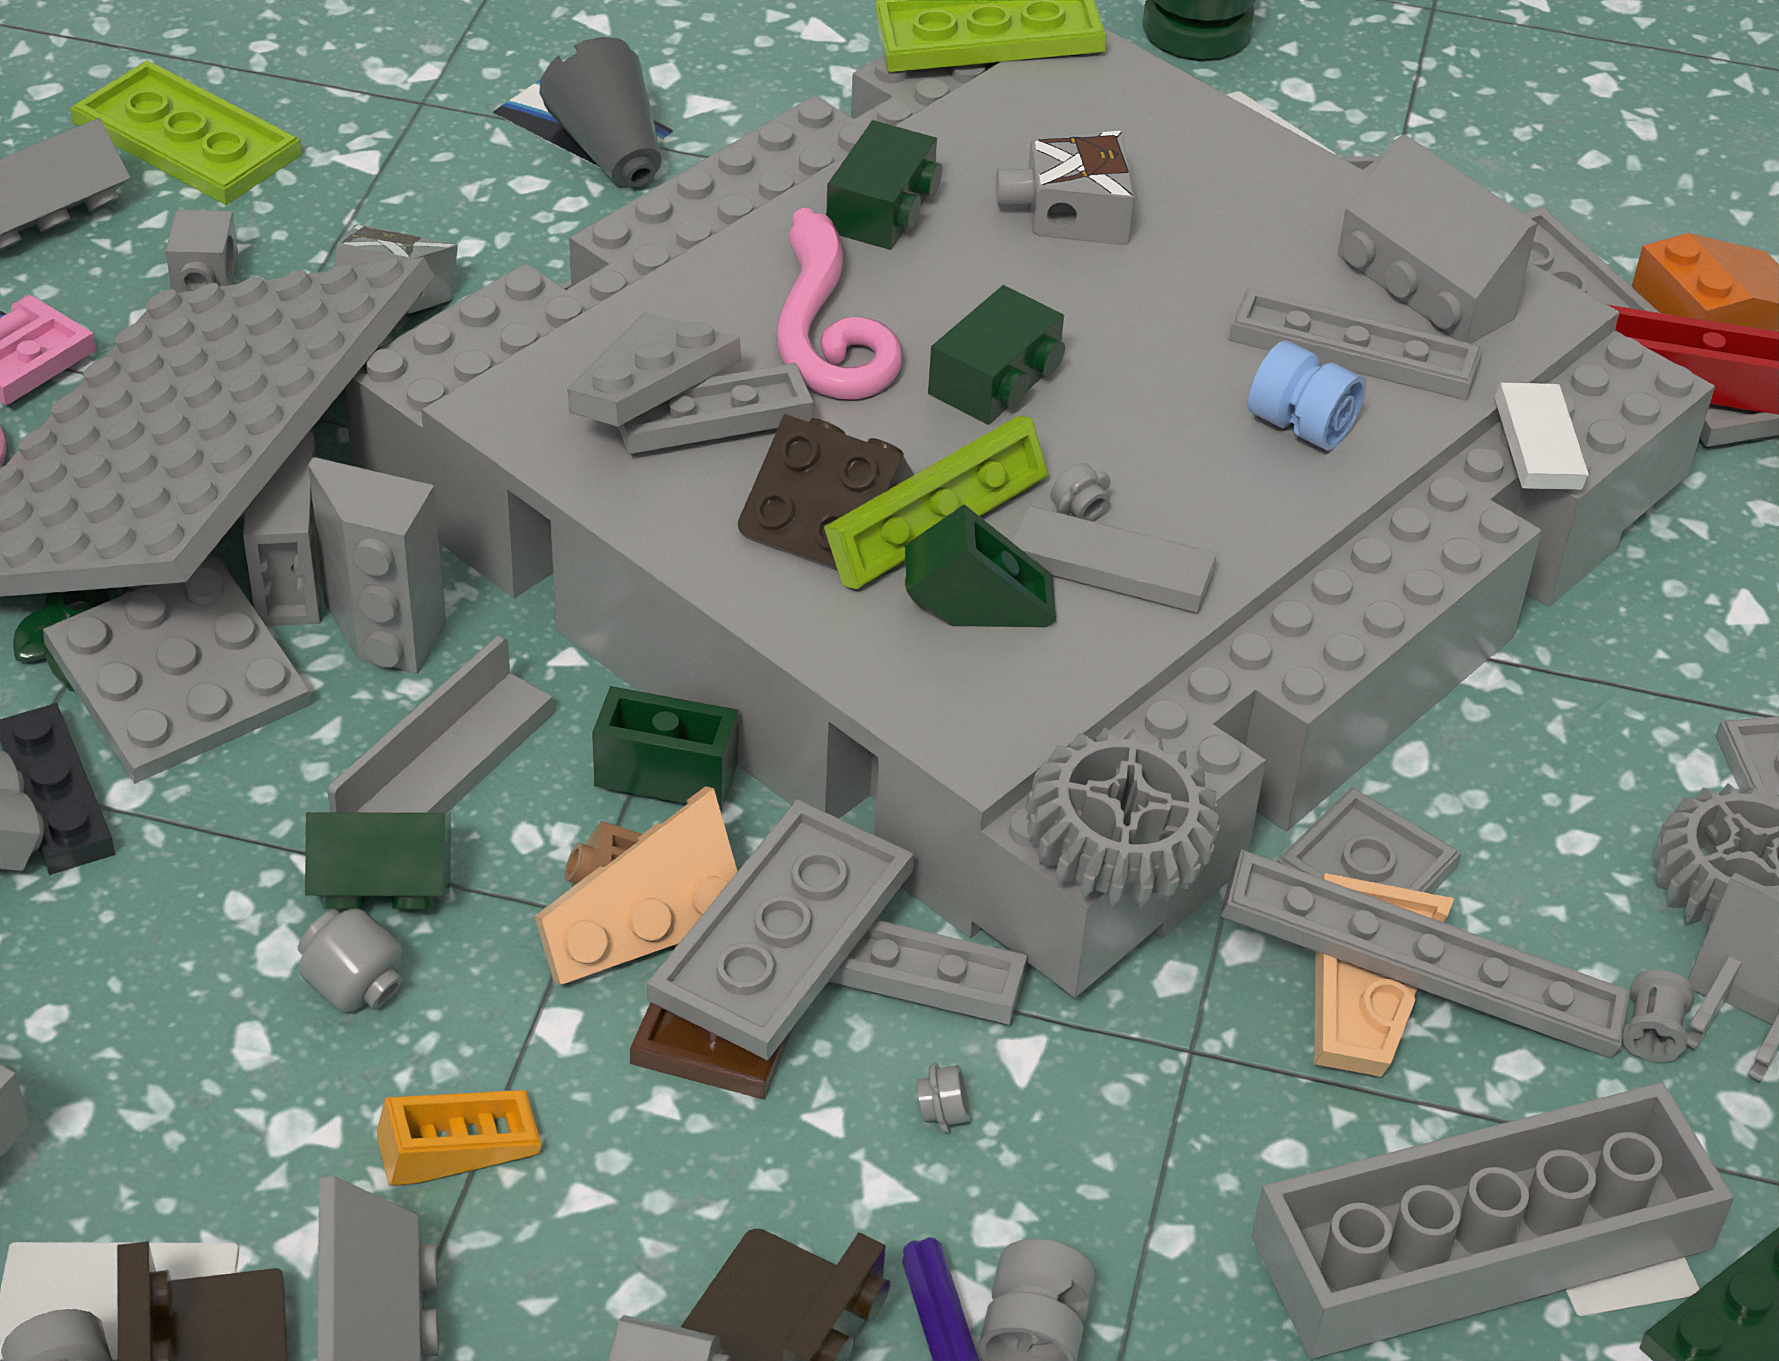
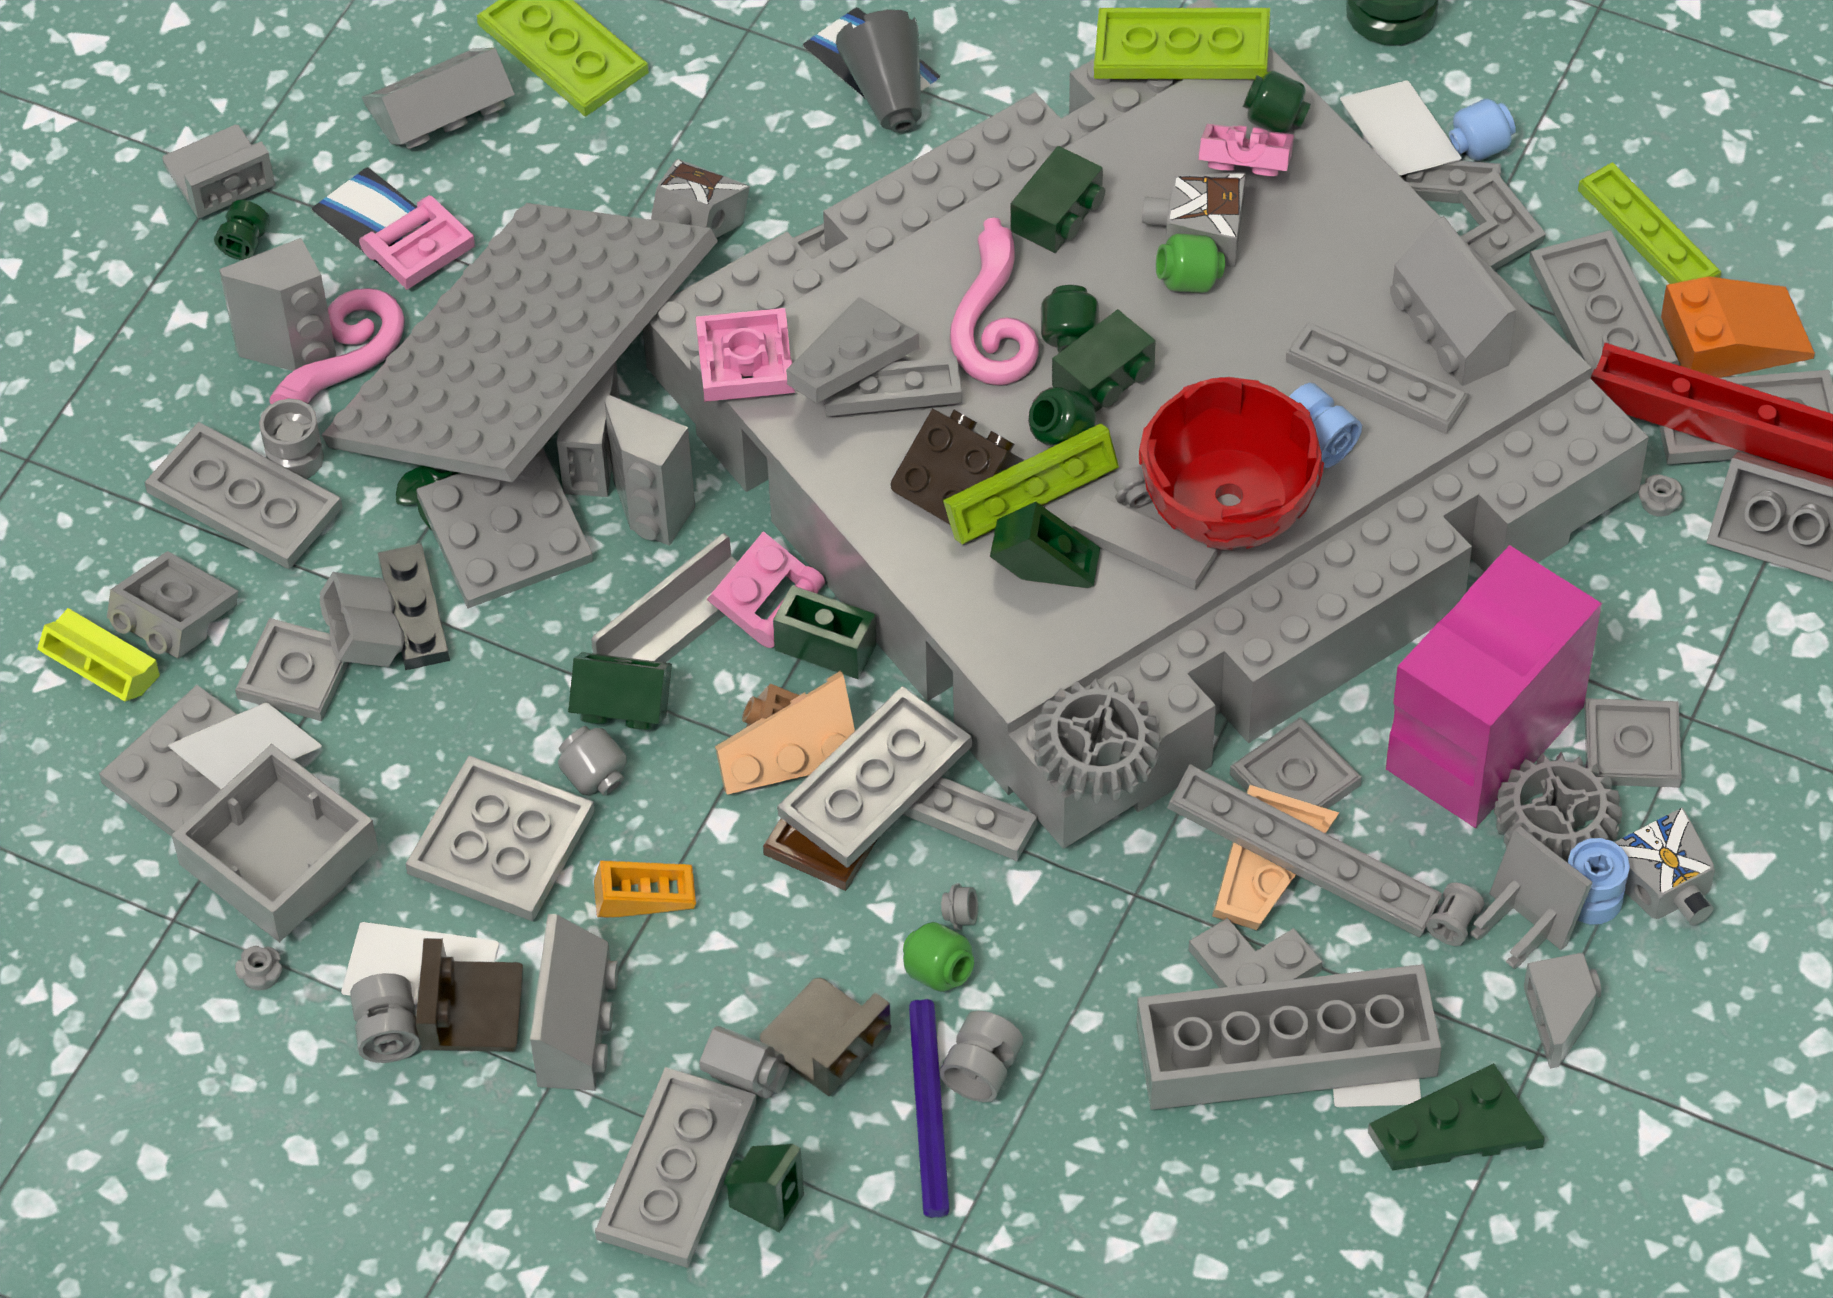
camera: 15 degrees right, 10 degrees up
light grey brick [166,209,239,293] -> none
white tile [1494,382,1589,490] -> none
none -> plate [405,756,595,921]
none -> bright pink brick [696,308,795,402]
none -> bright pink plate [707,531,825,648]
none -> bright green head [903,922,974,992]
none -> dark green head [1028,387,1096,447]
none -> dark green head [1041,285,1100,353]
none -> red piece [1139,377,1324,550]
none -> bright green head [1155,234,1225,293]
none -> light grey plate [1189,918,1322,988]
none -> bright pink brick [1198,124,1294,176]
none -> dark green head [1242,71,1311,133]
none -> dark pink tile [1386,545,1602,828]
none -> light blue head [1449,98,1516,162]
none -> lime tile [1578,162,1721,284]
none -> light grey plate [1638,475,1683,517]

